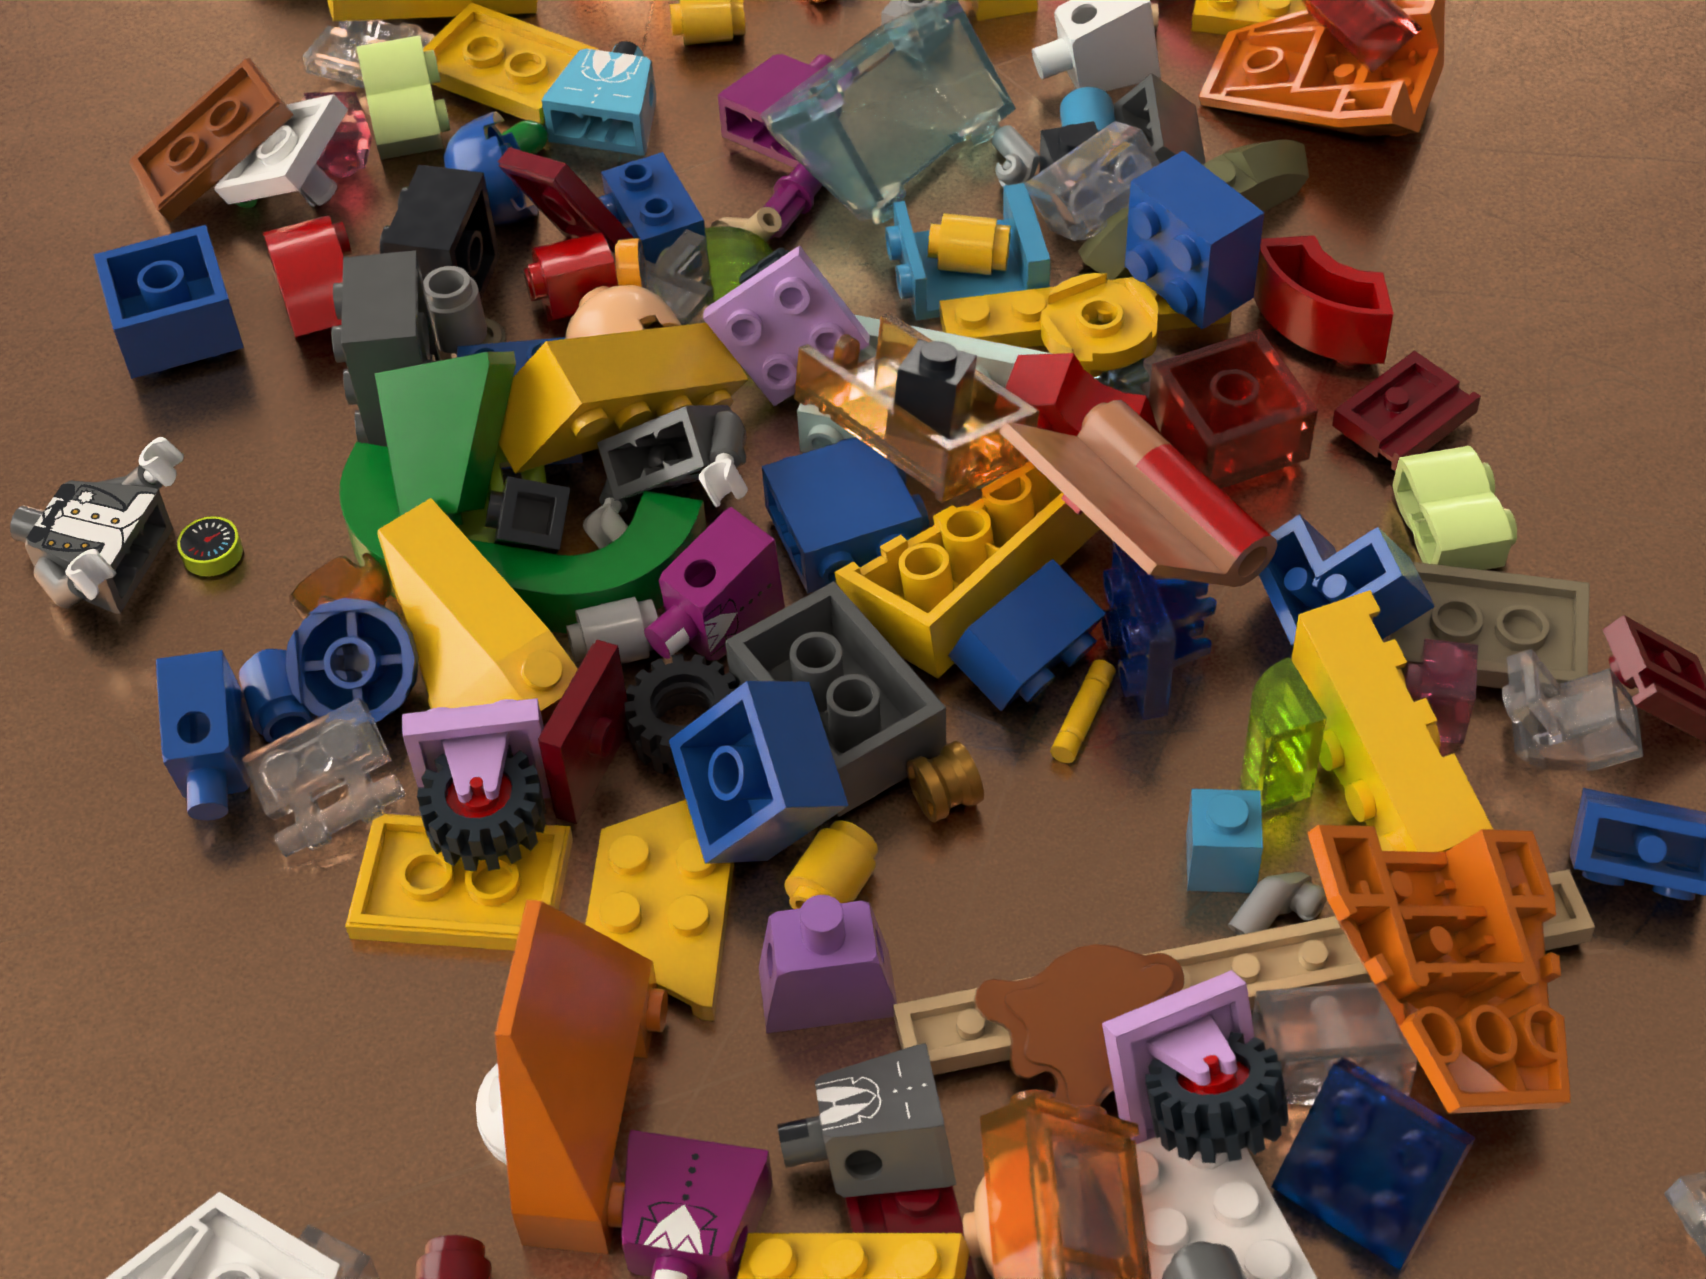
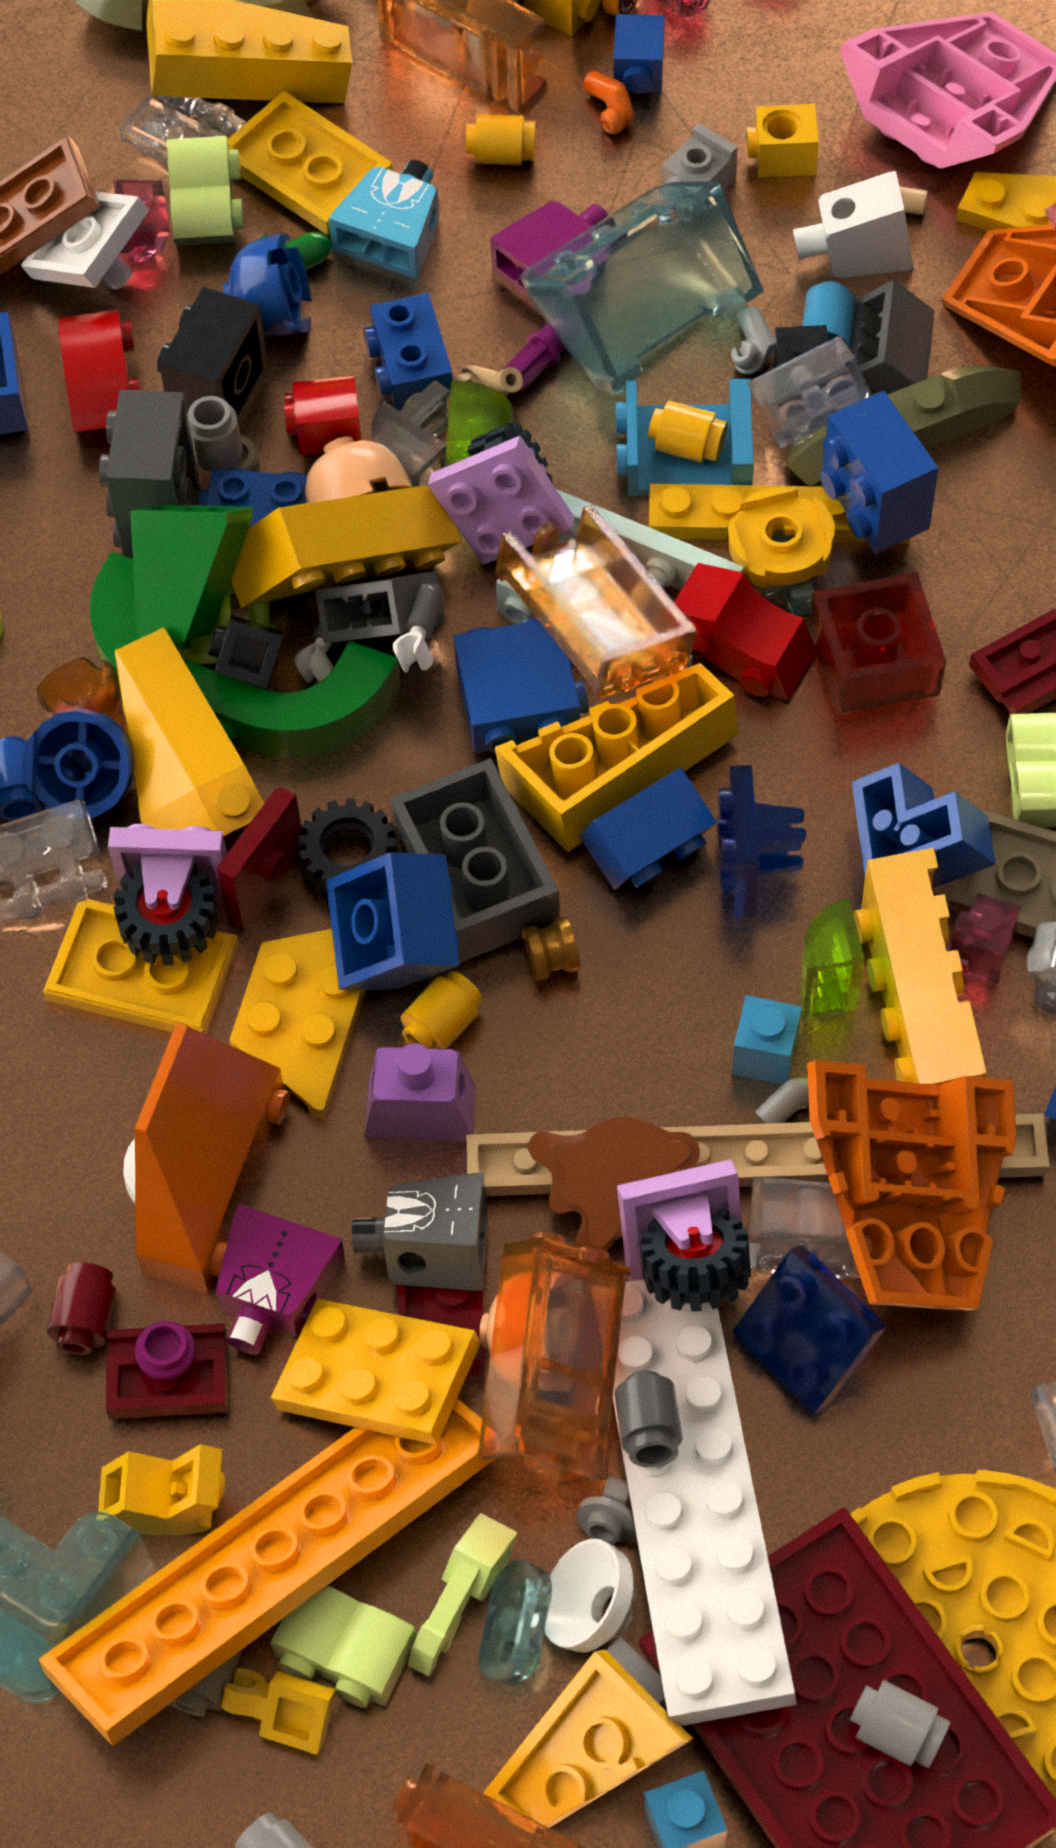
camera: 10 degrees right, 10 degrees up
dark red plate [497,147,635,253] -> none
light grey brick [566,597,658,665] -> none
light orange tile [615,238,647,289] -> none
magenta torso [644,506,785,661] -> none
black brick [890,339,977,448] -> none
nougat door [999,400,1277,587] -> none
yellow wheel [1050,659,1116,764] -> none
red brick [1254,235,1394,366] -> none

